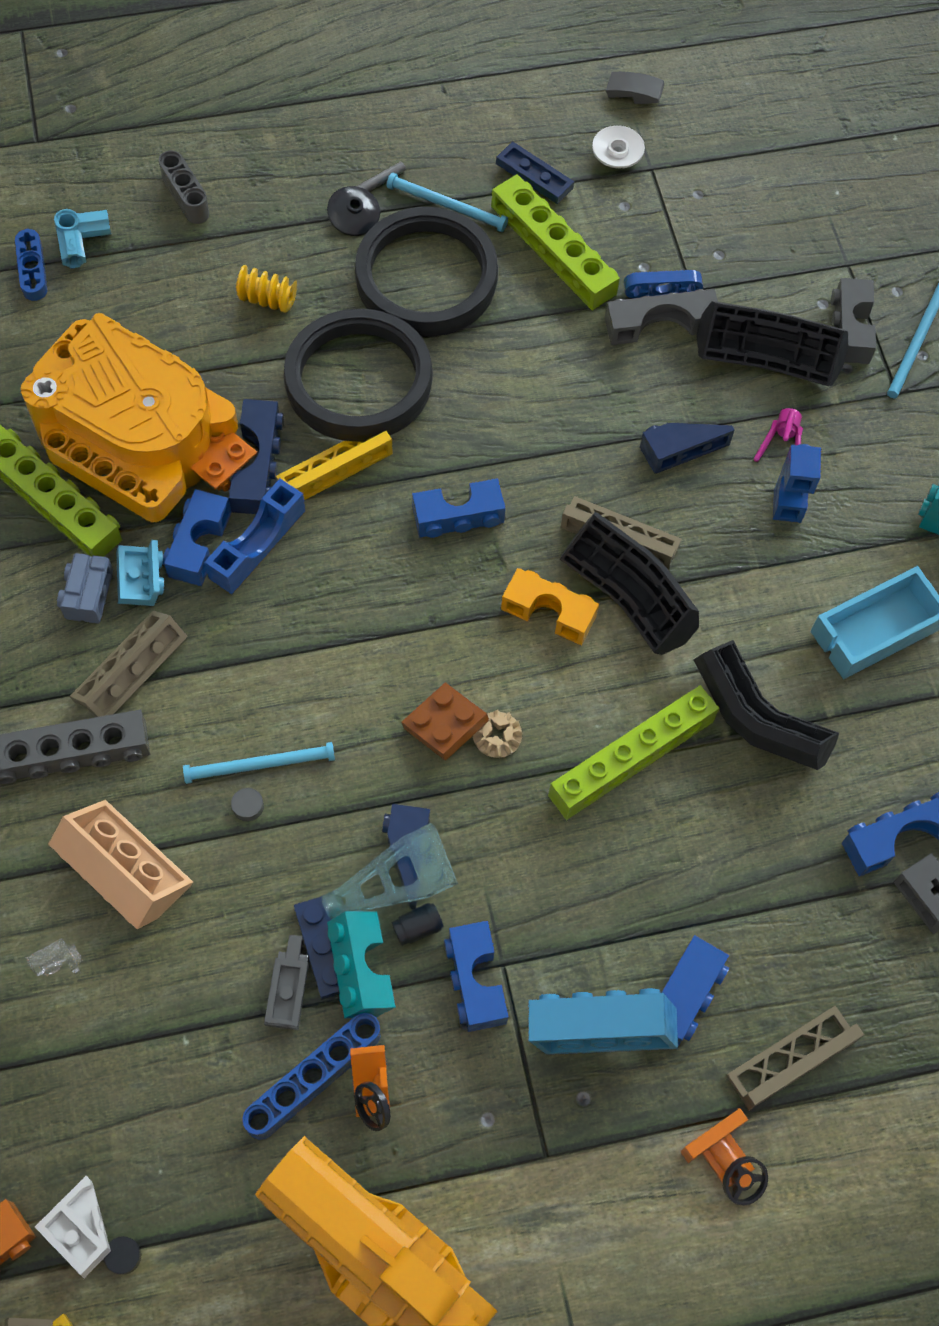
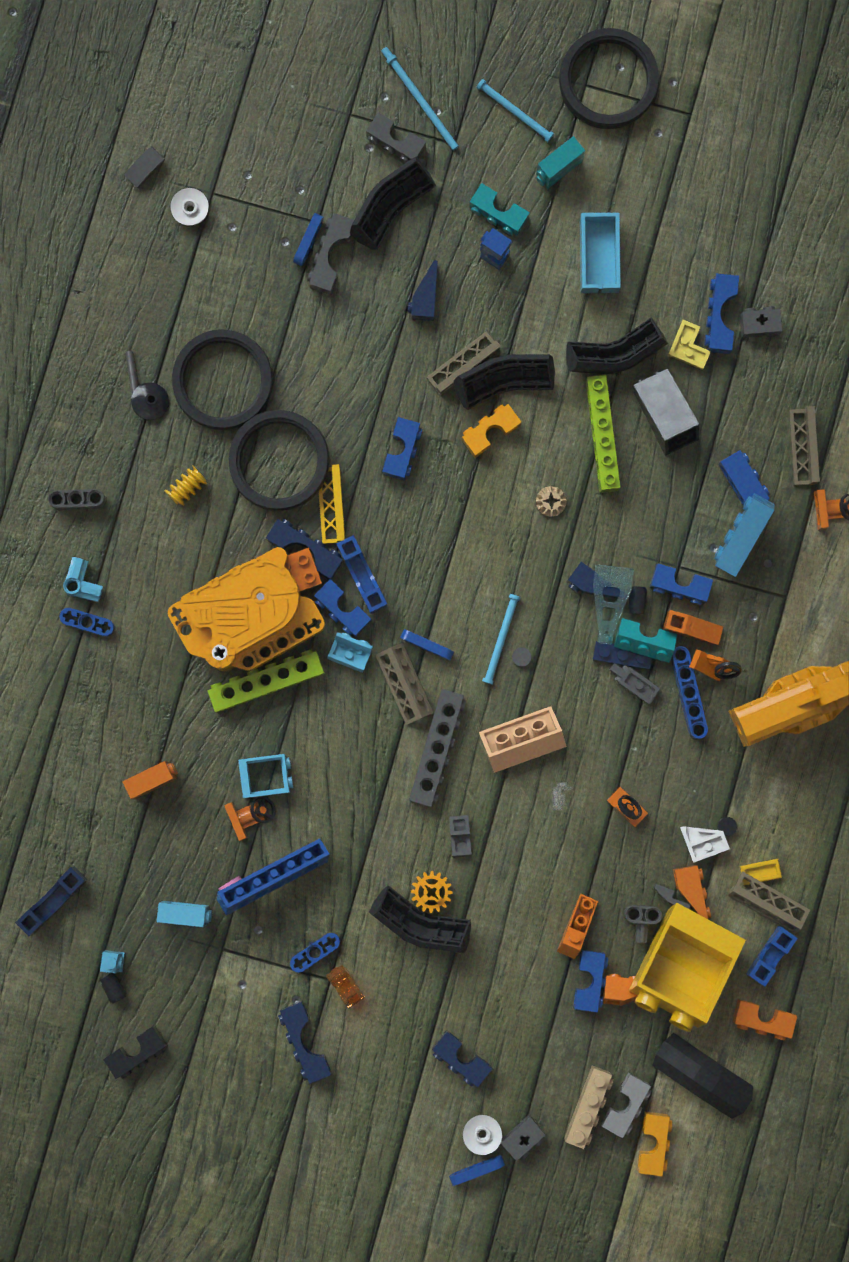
camera: 60 degrees left, 20 degrees up
sand blue brick [57,553,113,624] -> none
medium azure bar [387,173,508,232] -> none
dark orange plate [402,683,489,761] -> none
lime brick [491,174,620,311] -> none
dark blue plate [496,141,574,204] -> none
dark pink plant [754,408,803,462] -> none
none -> blue beam [400,629,454,661]
none -> teal arch [469,183,530,236]
none -> piece [607,787,648,827]
none -> slope [633,369,699,456]
none -> orange slope [663,610,723,645]
none -> light yellow plate [668,320,711,370]

